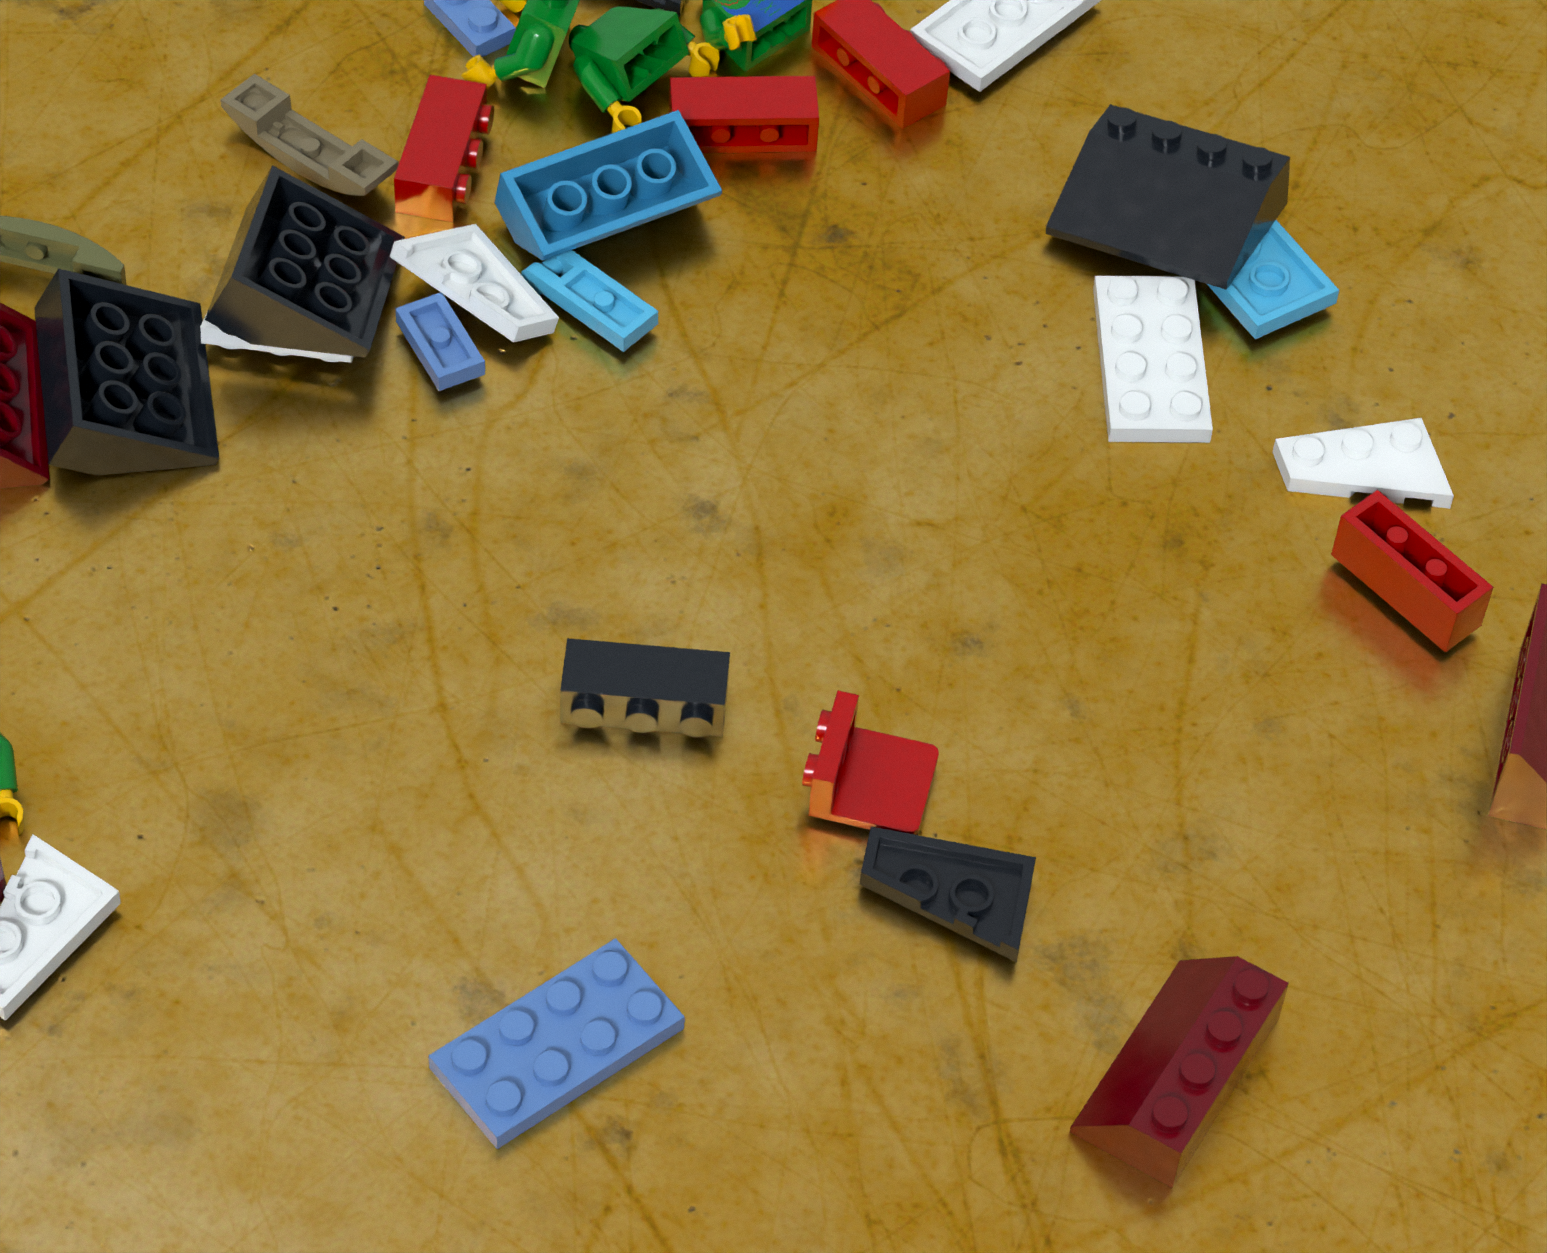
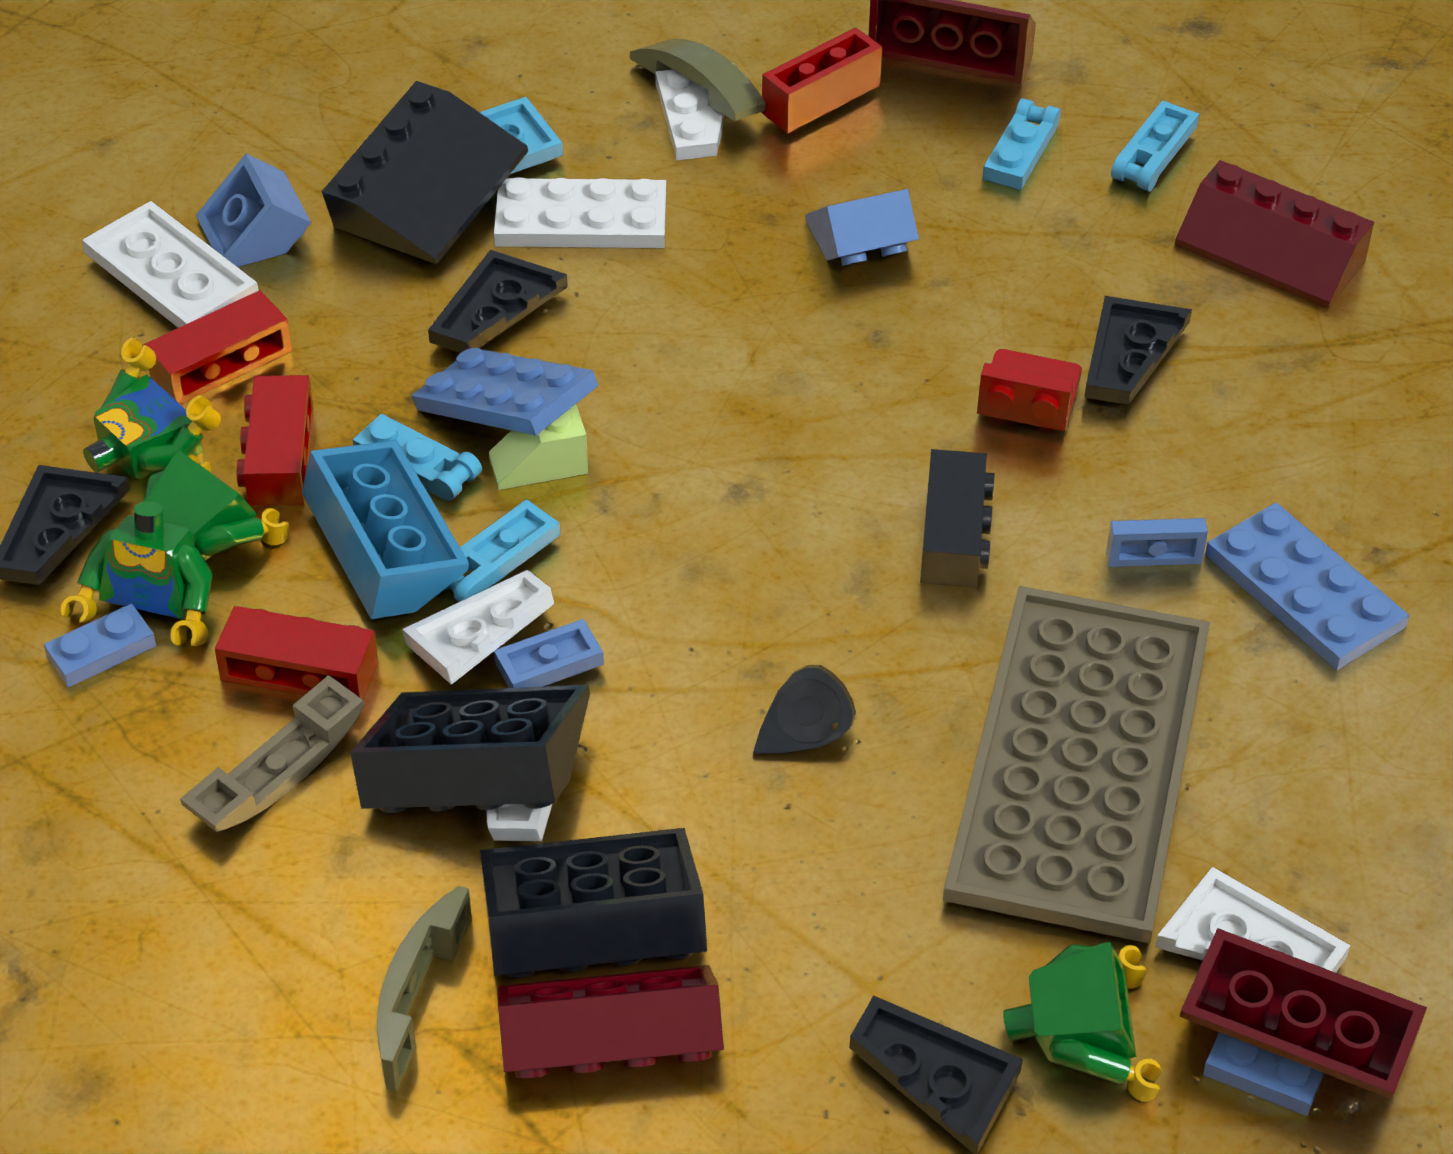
camera: 85 degrees left, 5 degrees down
none -> medium blue slope [196,154,311,267]
none -> medium azure plate [353,413,482,501]
none -> medium blue plate [411,348,598,435]
none -> black wing [428,250,568,353]
none -> yellowish green slope [489,404,588,490]
none -> olive slope [630,39,766,121]
none -> black piece [753,665,856,753]
none -> medium blue slope [805,189,919,266]
none -> dark tan plate [943,586,1210,943]
none -> medium azure plate [982,98,1061,190]
none -> medium blue plate [1106,518,1208,567]
none -> medium azure plate [1111,100,1199,192]

